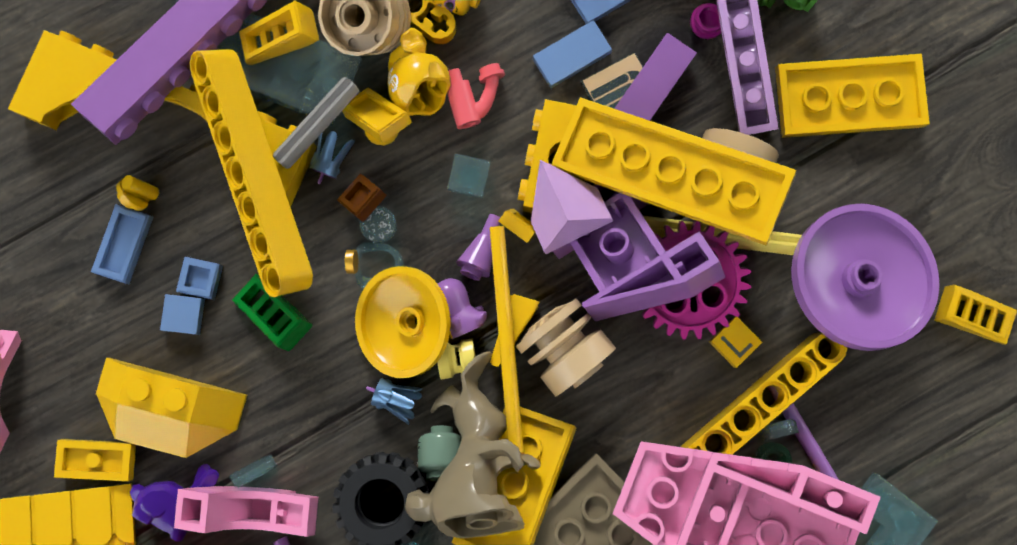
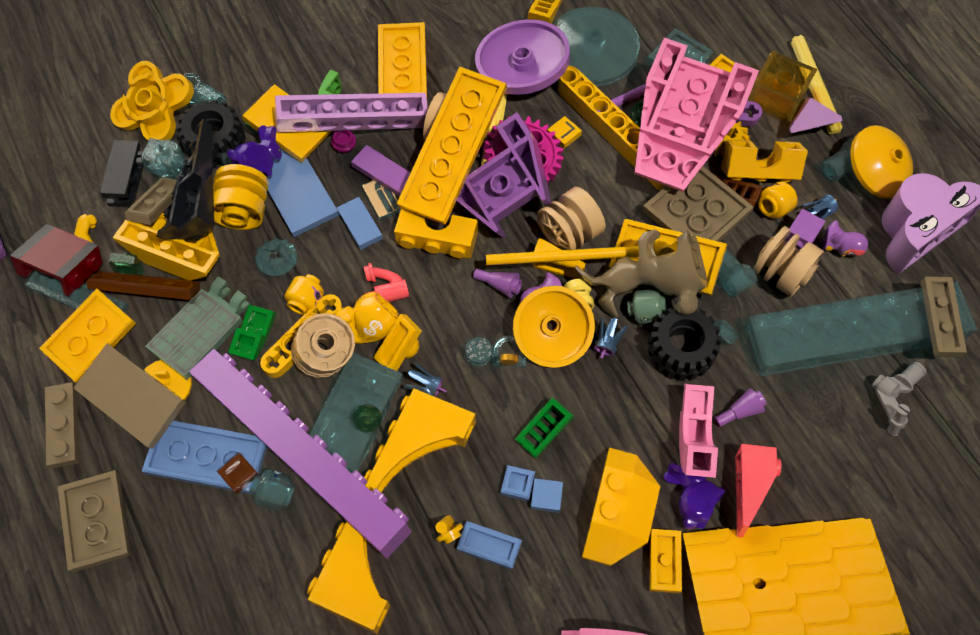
camera: 90 degrees left, 20 degrees down
yellow beam [190,49,313,297] -> none
clear light blue tile [229,455,277,488] -> none
yellow slope [239,0,319,66] -> none
light grey axle [273,77,359,169] -> none
reddish brown tile [337,173,387,222] -> none
clear light blue plate [447,154,491,199] -> none
yellow tile [498,209,536,243] -> none
lavender slope [531,160,613,254] -> none
clear light blue tile [760,419,799,441] -> none
none -> clear green plate [353,404,382,433]
none -> clear light blue dish [553,7,640,86]

